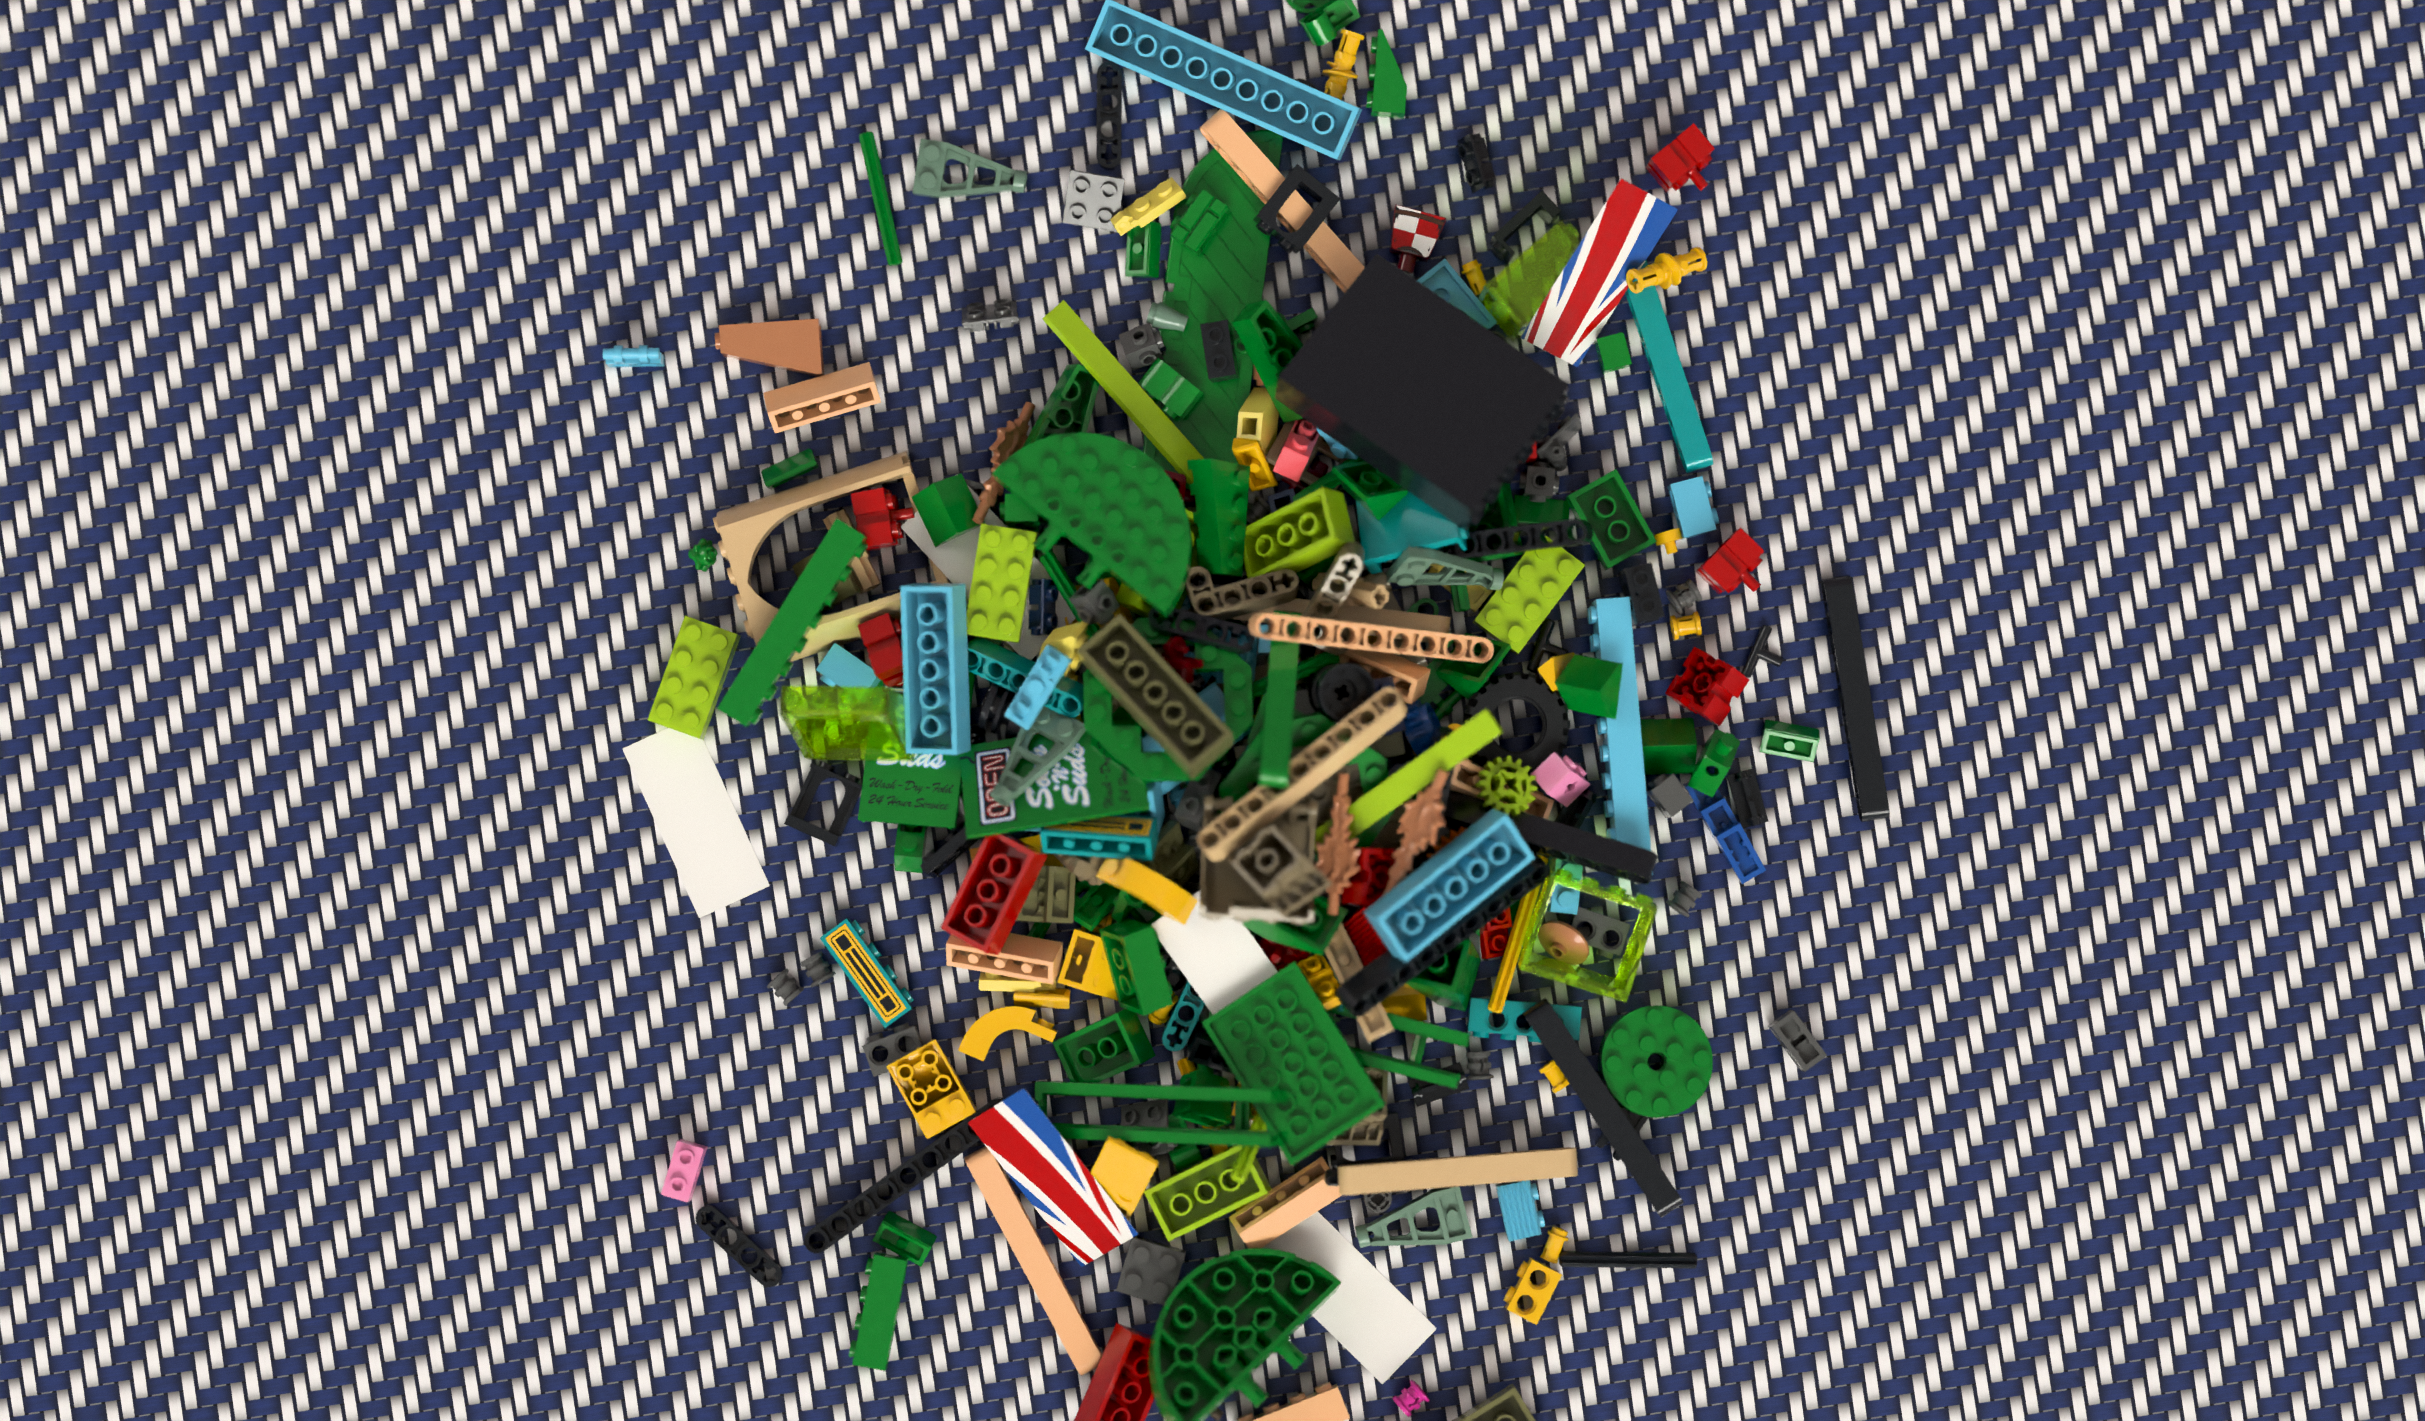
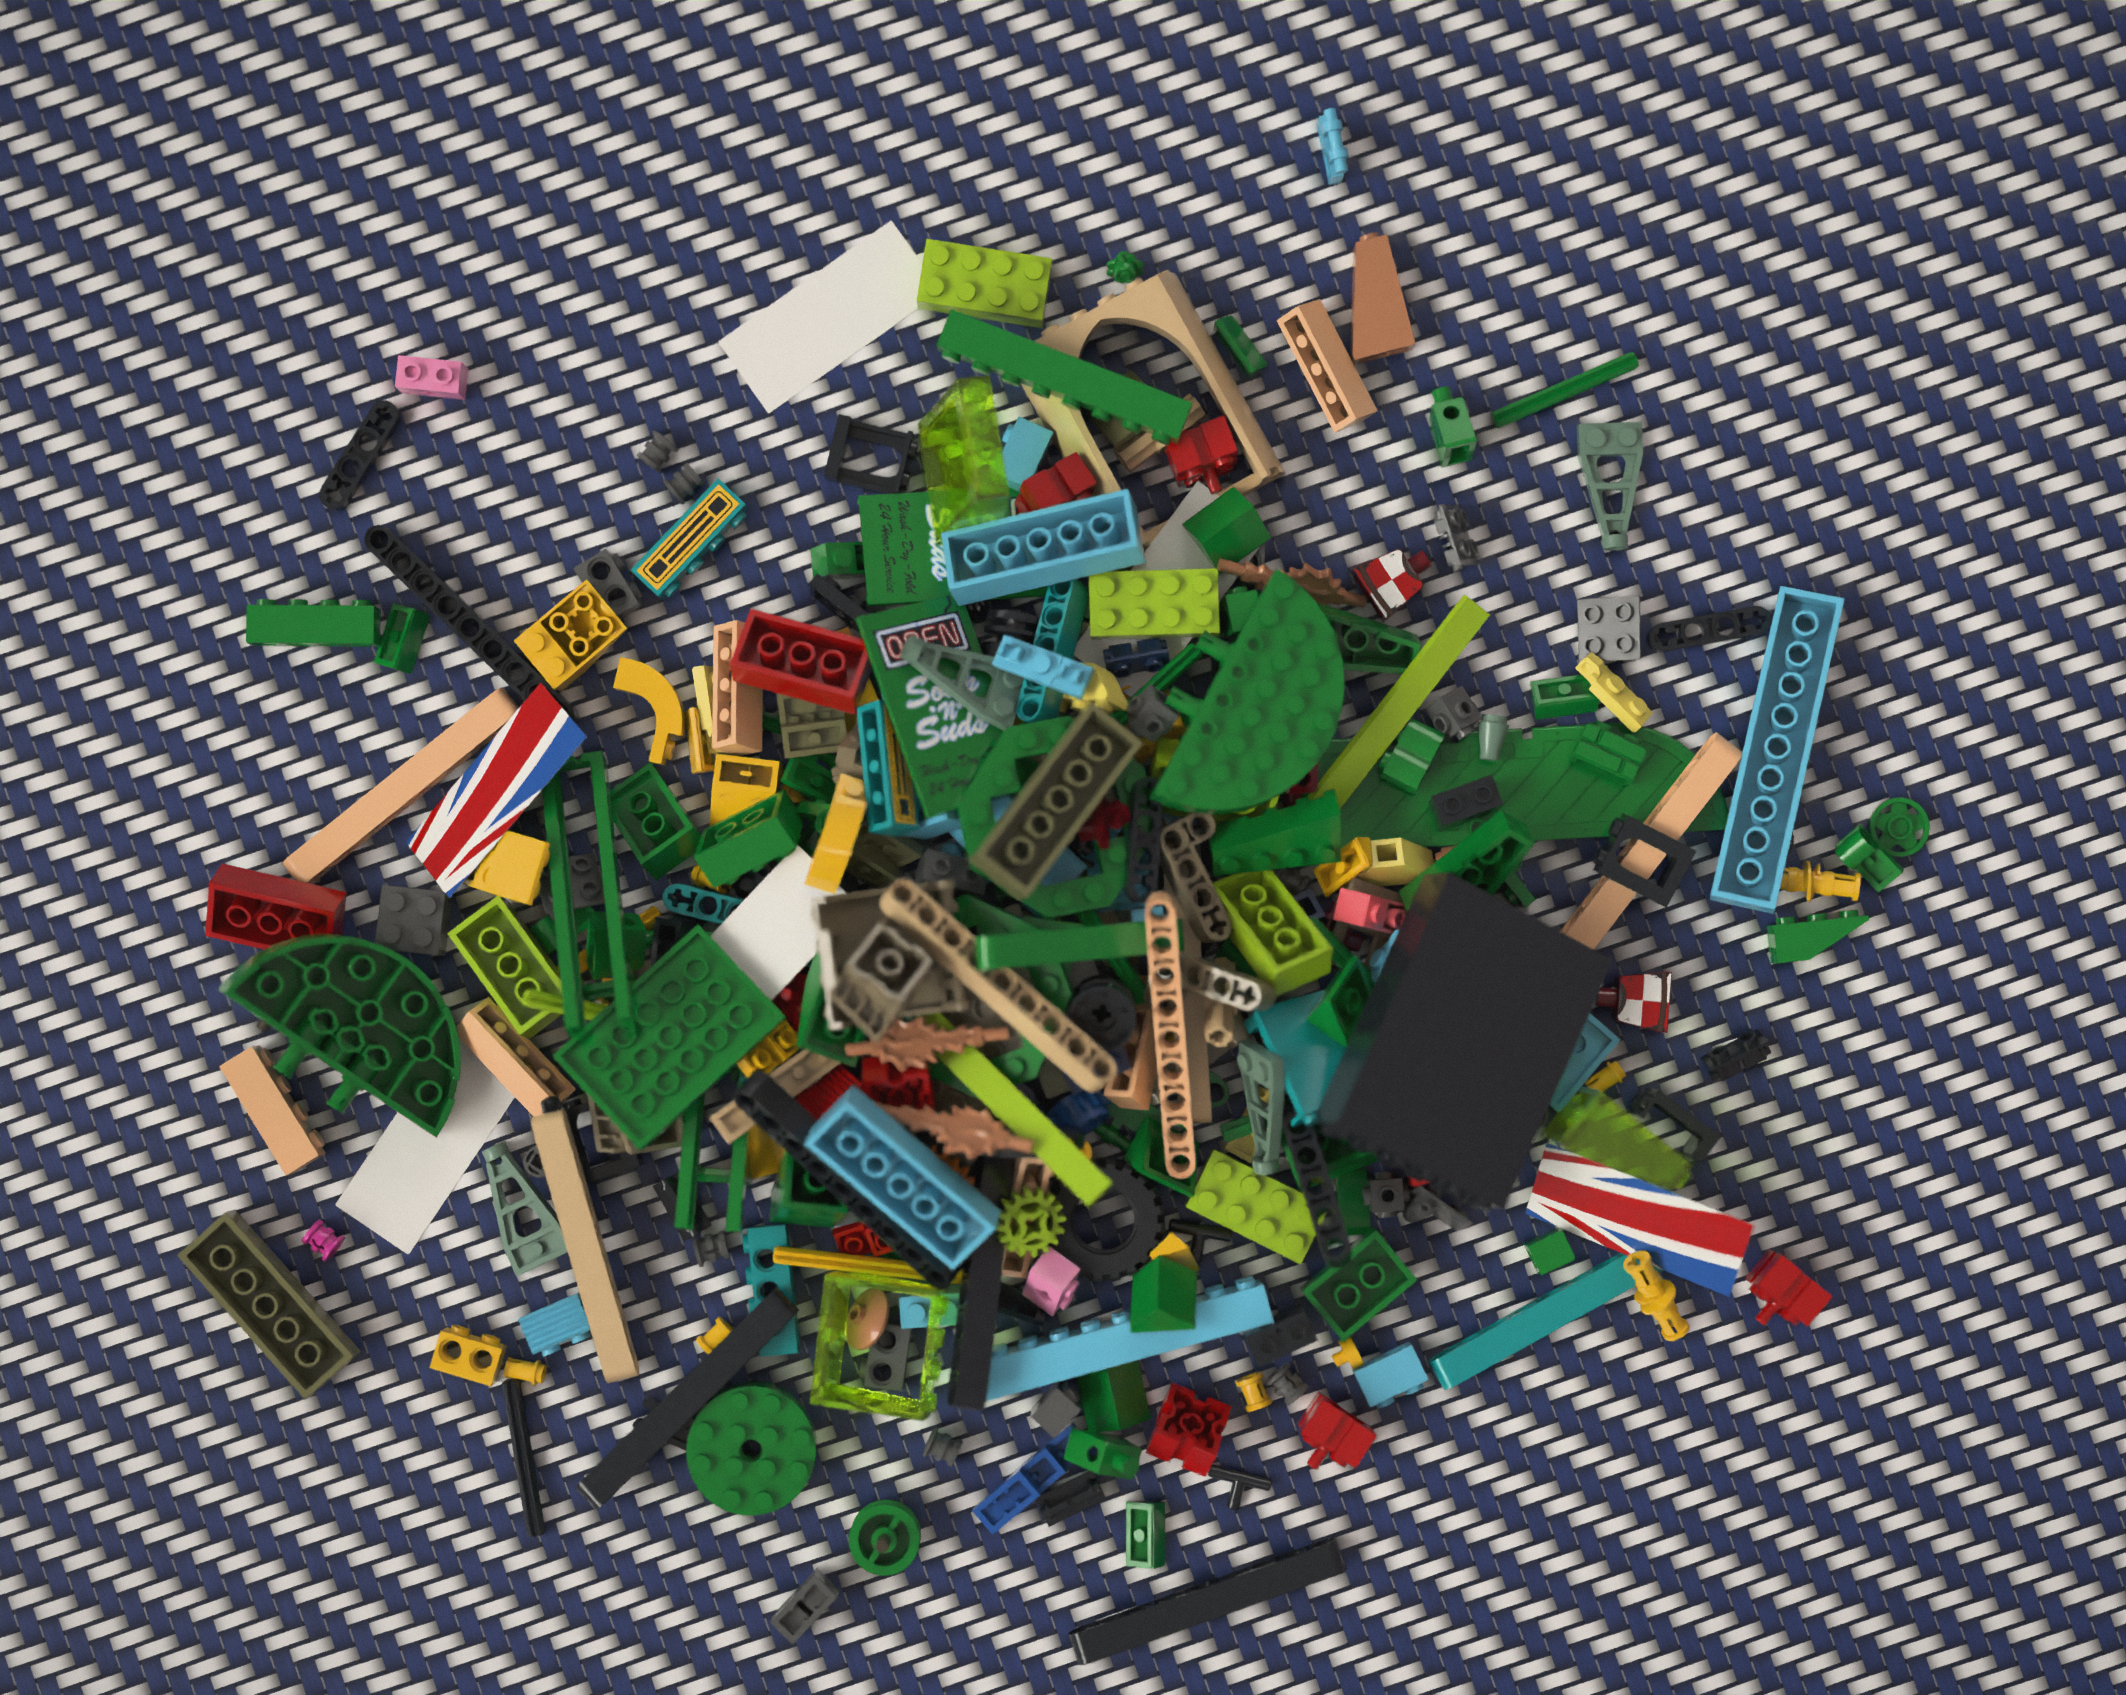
camera: 85 degrees right, 0 degrees up
none -> green wheel [849,1499,921,1576]
none -> torso [1350,548,1432,623]
none -> green torso [1429,386,1477,468]

